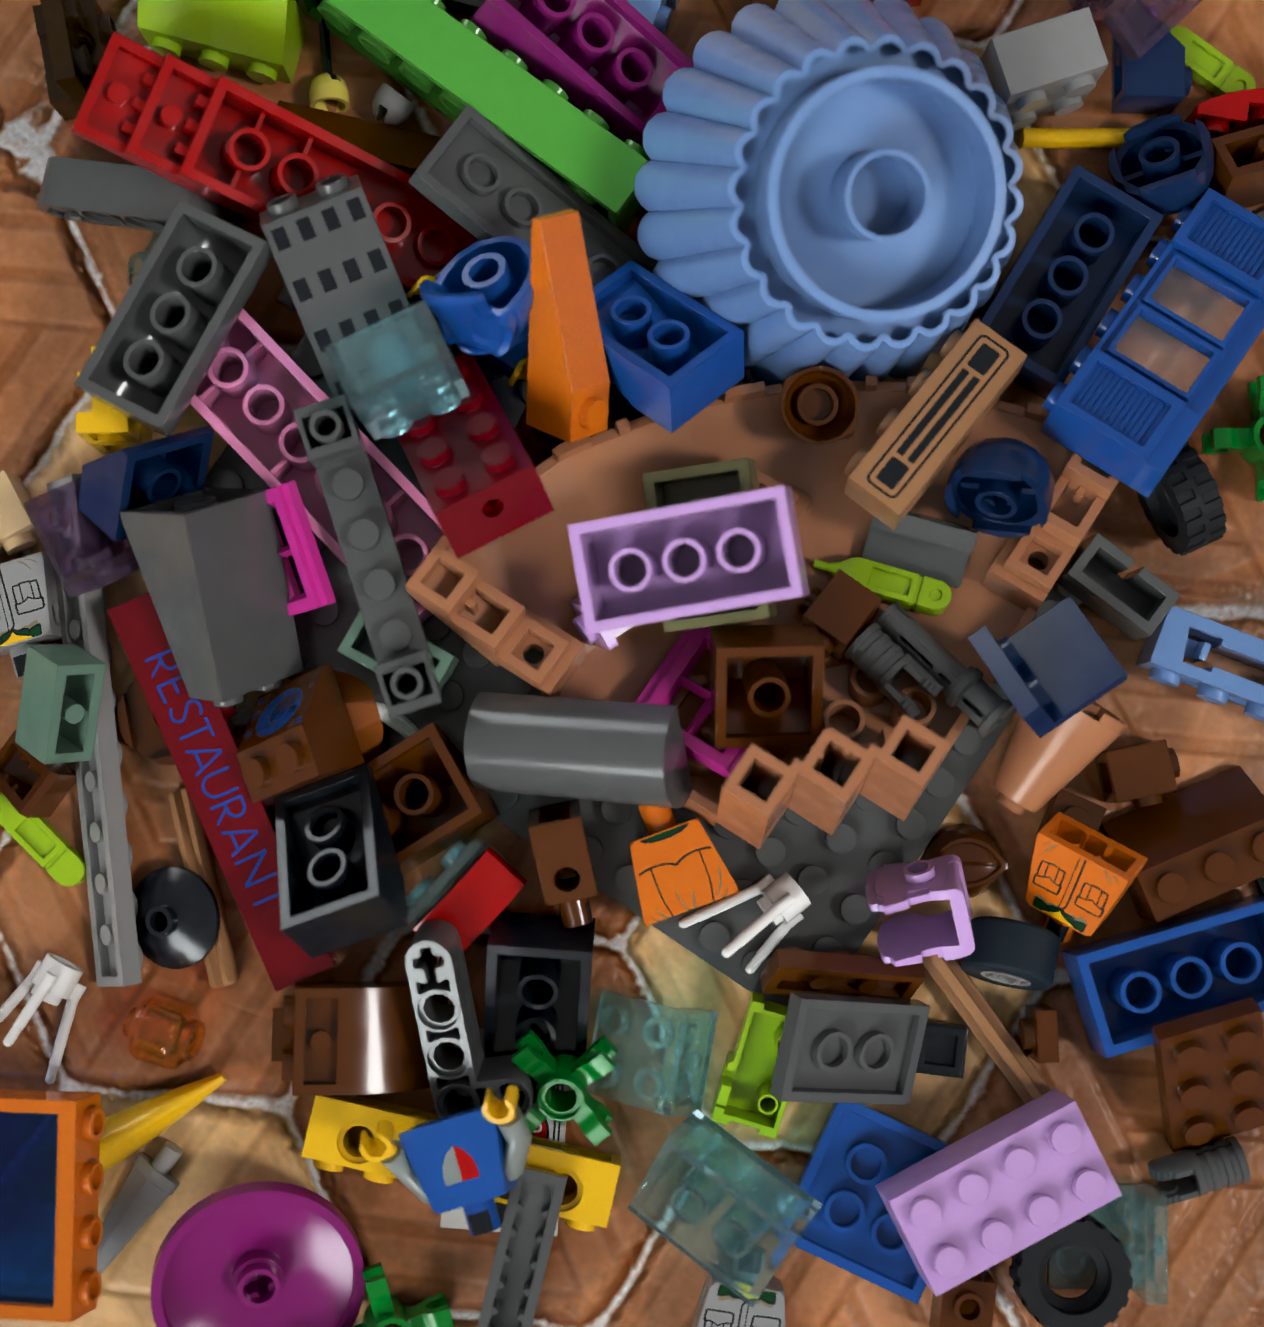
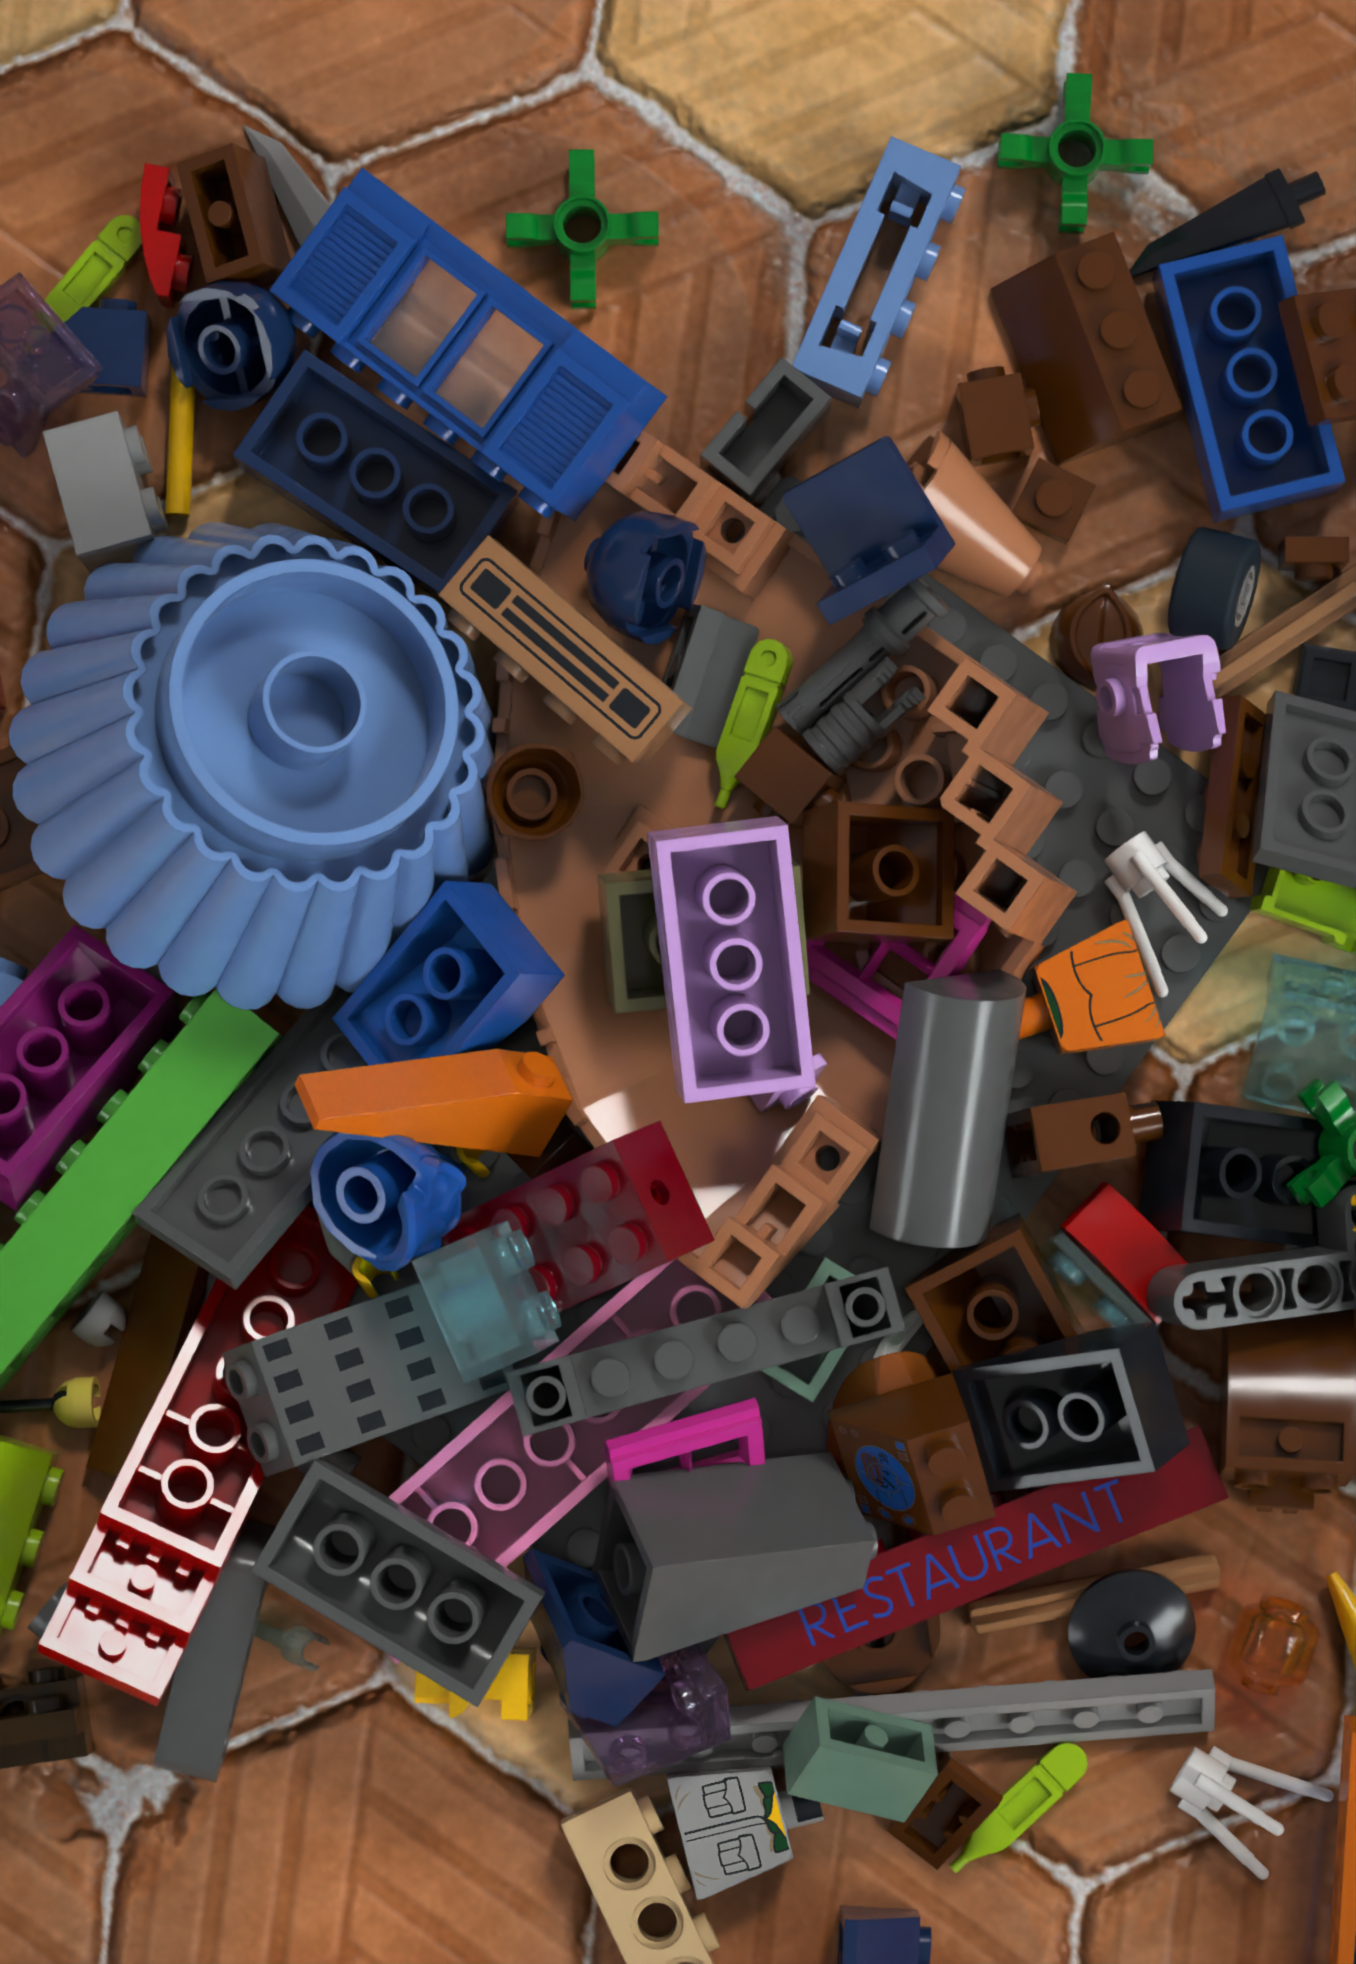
camera: 85 degrees left, 0 degrees up
orange torso [1026,812,1148,943] -> none
black tyre [1136,442,1227,556] -> none

